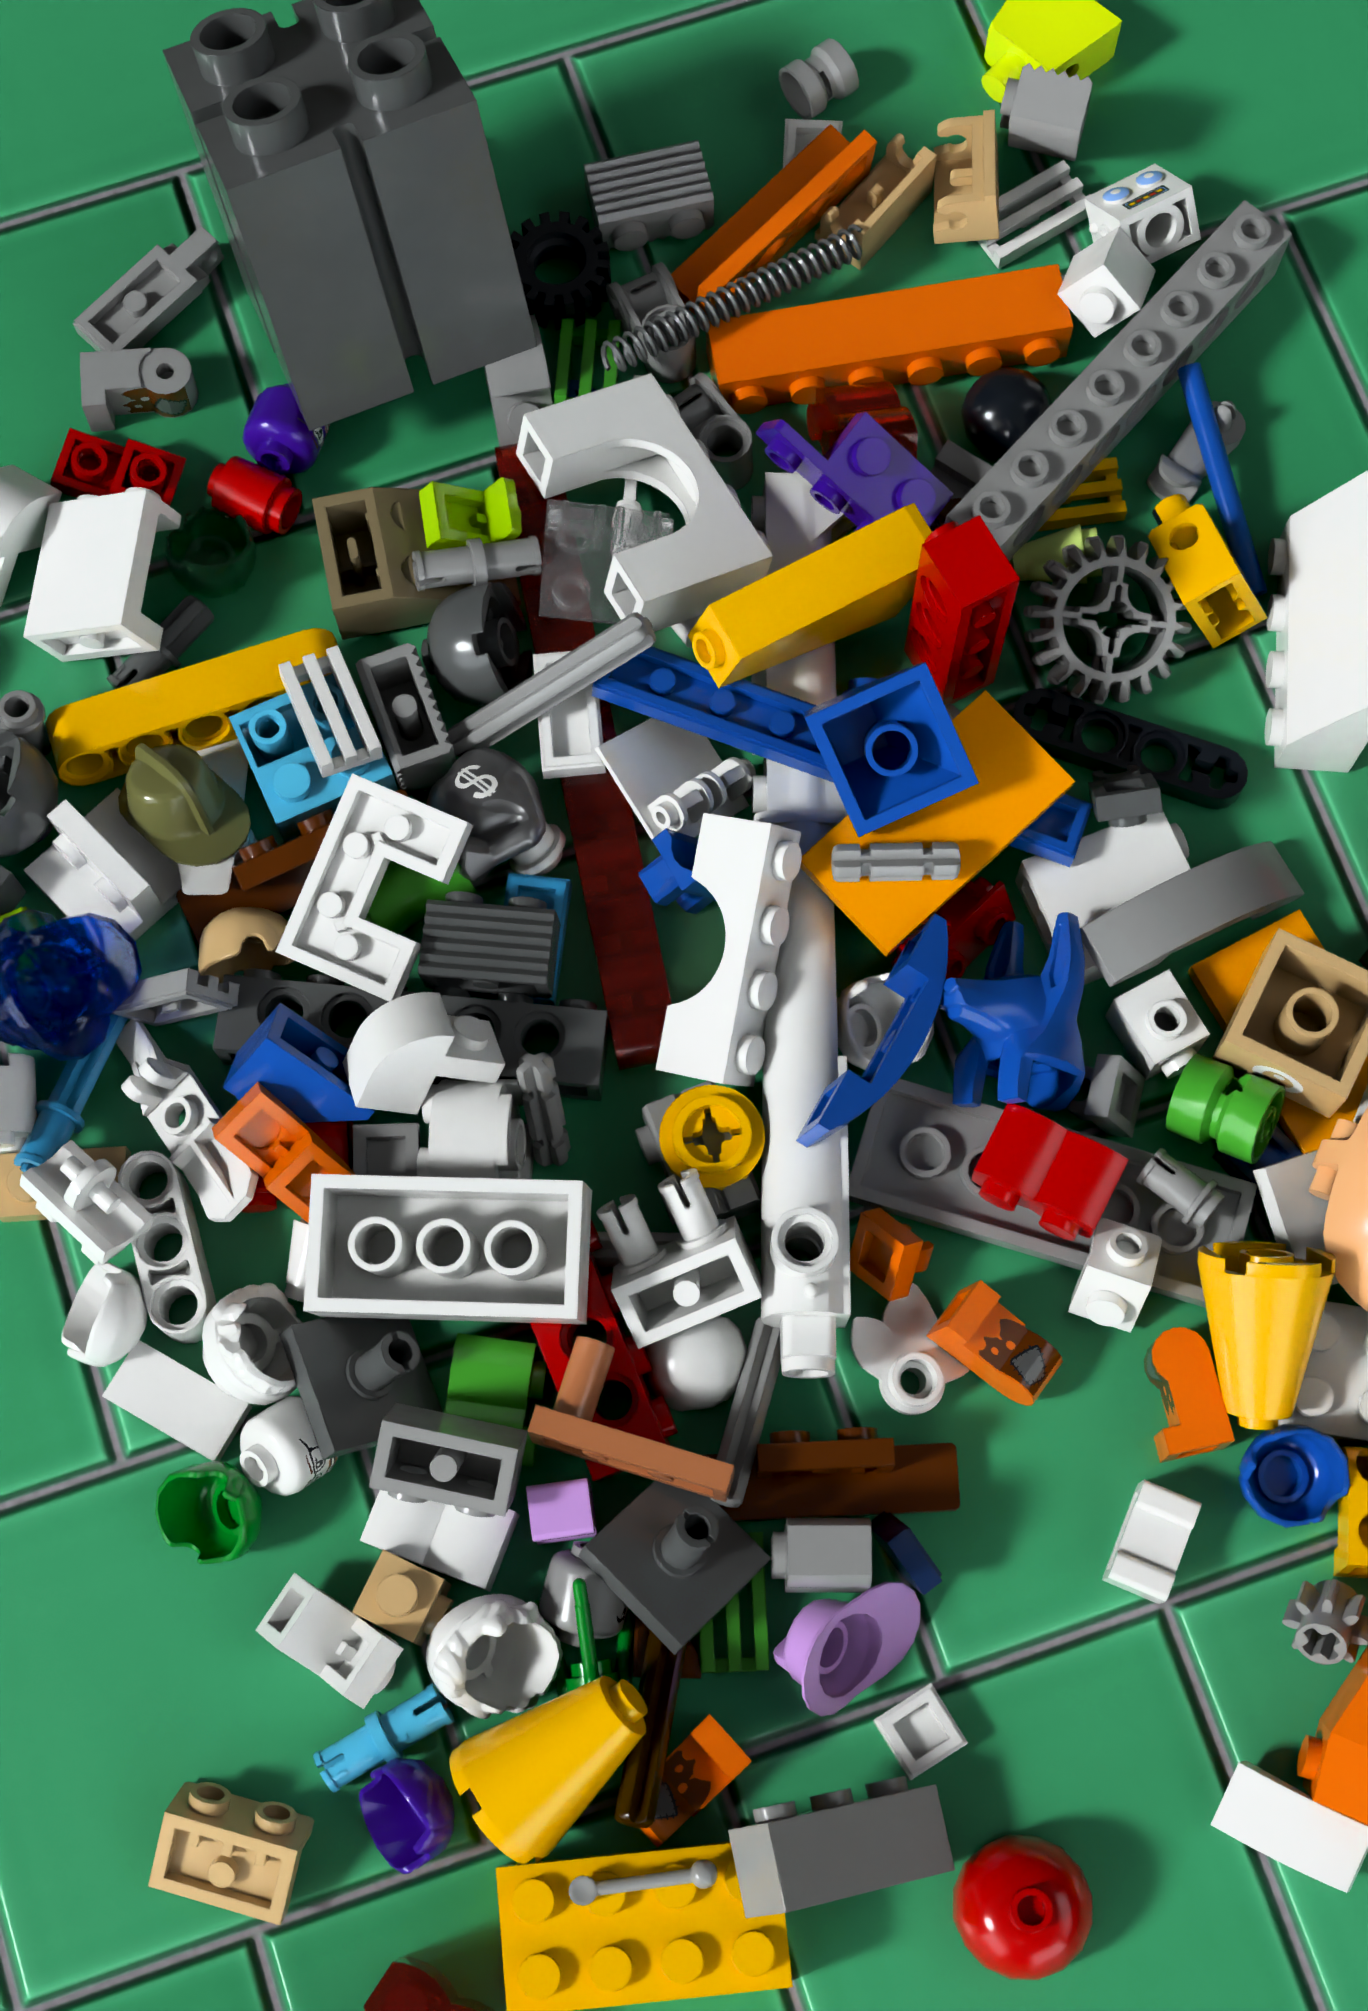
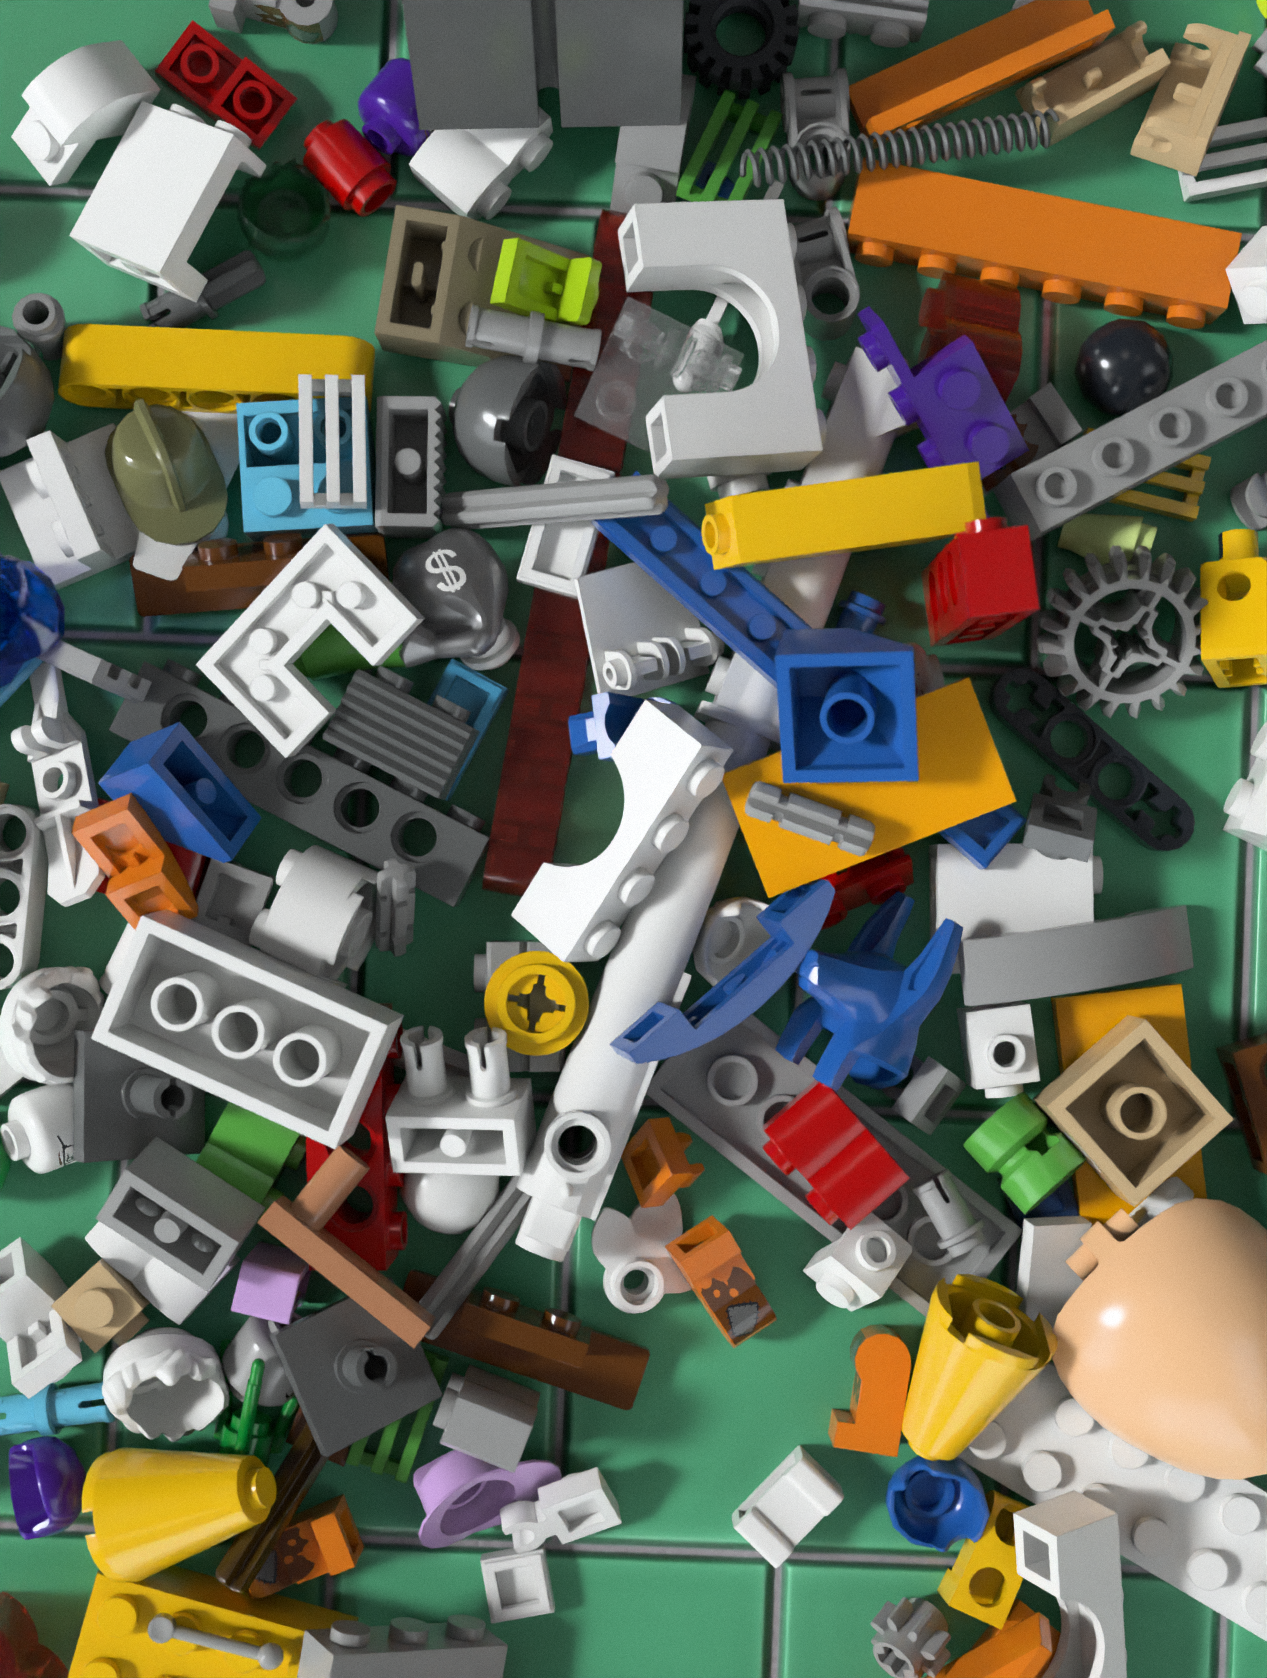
camera: 15 degrees right, 15 degrees up
tan hair [198,907,295,984] -> none
white brick [342,992,505,1115] -> none
dark blue tile [871,1511,943,1595] -> none
none -> white brick [409,106,553,221]
none -> white plate [500,1467,622,1553]

